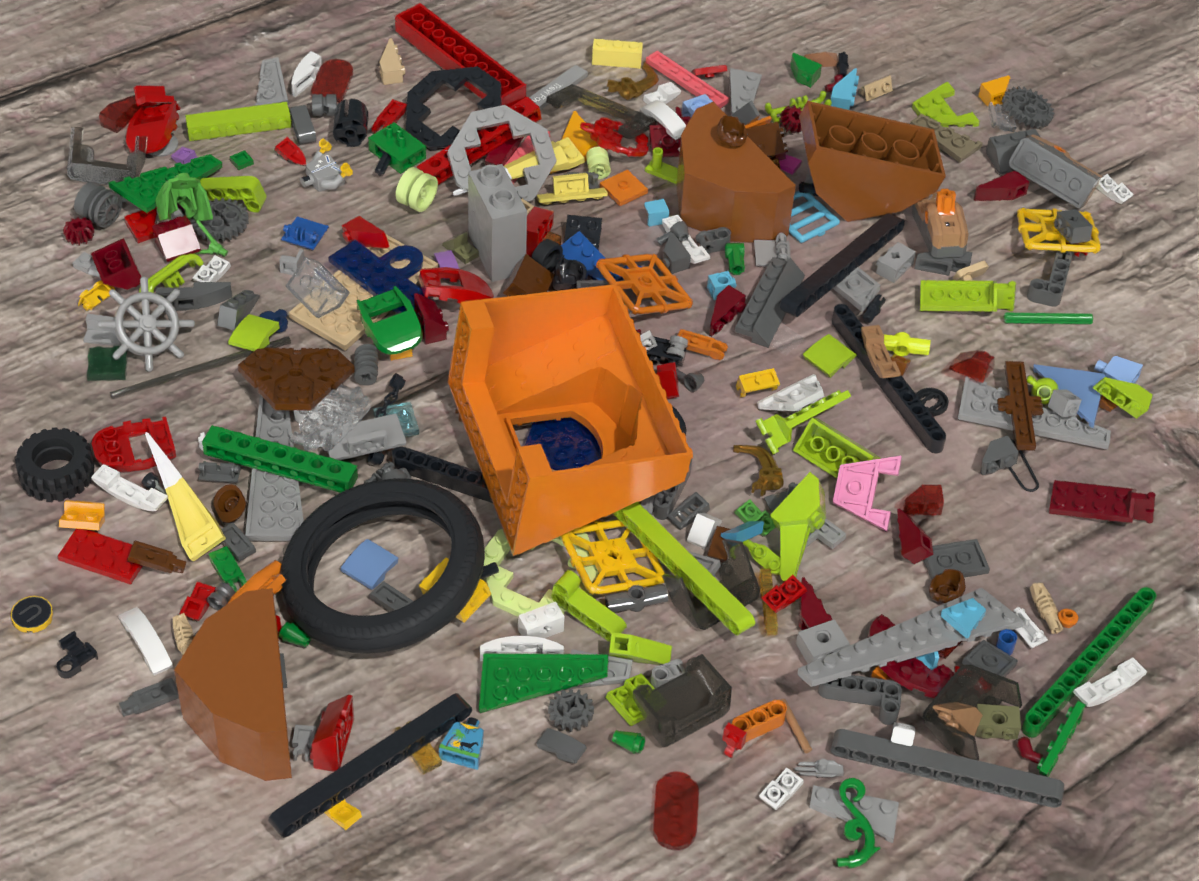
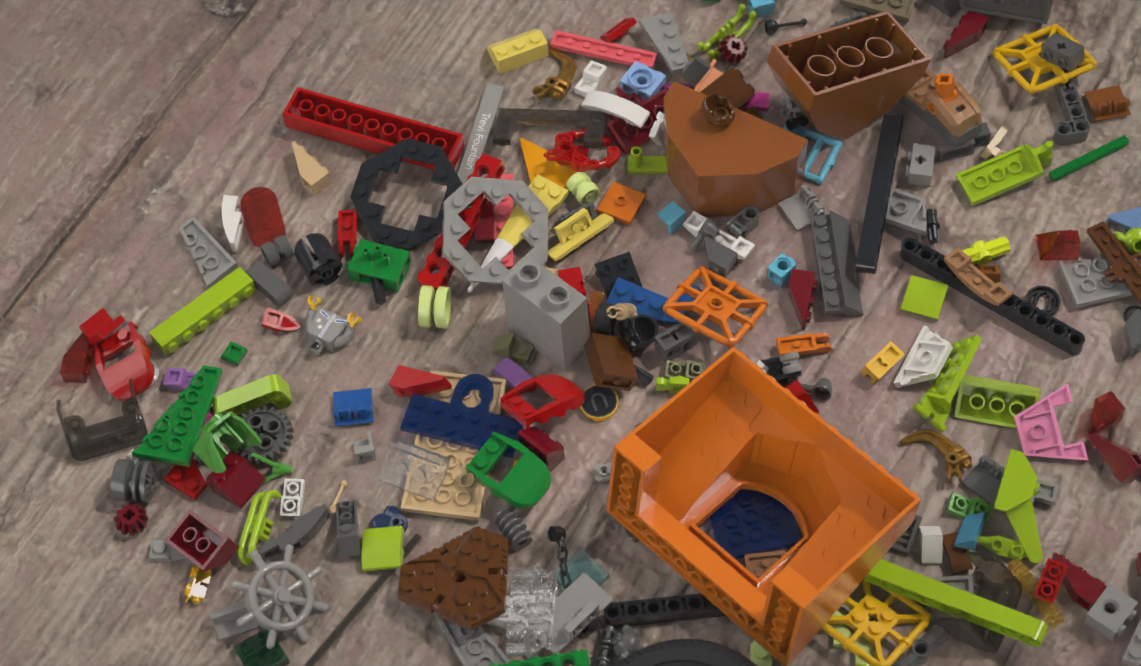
camera: 20 degrees left, 10 degrees up
green piece [725,243,745,275] -> none
none -> tan hinge [327,480,348,514]
none -> tan hinge [607,303,637,320]
none -> dark orange hinge [1084,85,1131,122]

